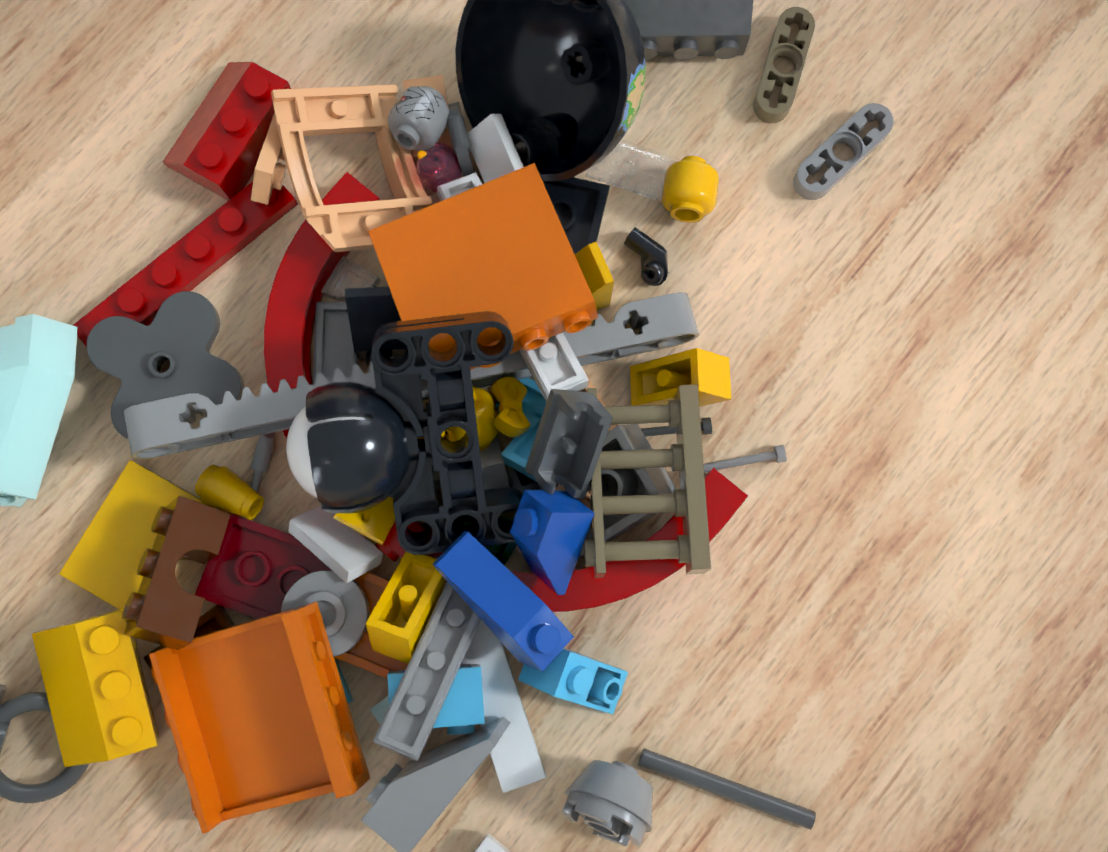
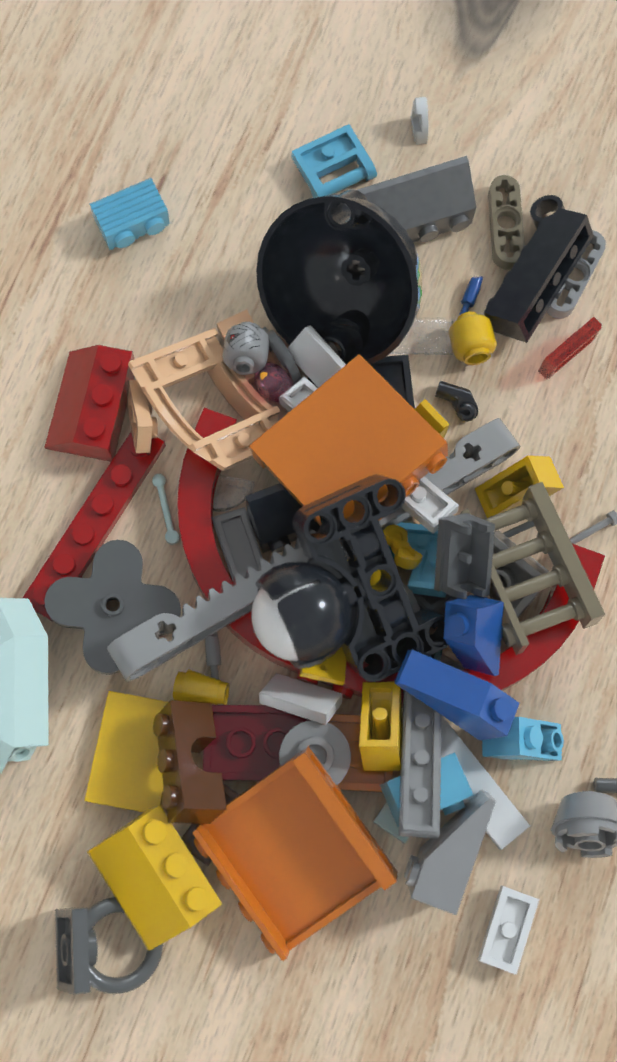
camera: 25 degrees left, 5 degrees down
none -> light aqua hinge [152,474,180,545]
none -> blue piece [460,276,483,315]
none -> black hinge [484,195,594,343]
none -> clear red tile [538,317,602,379]

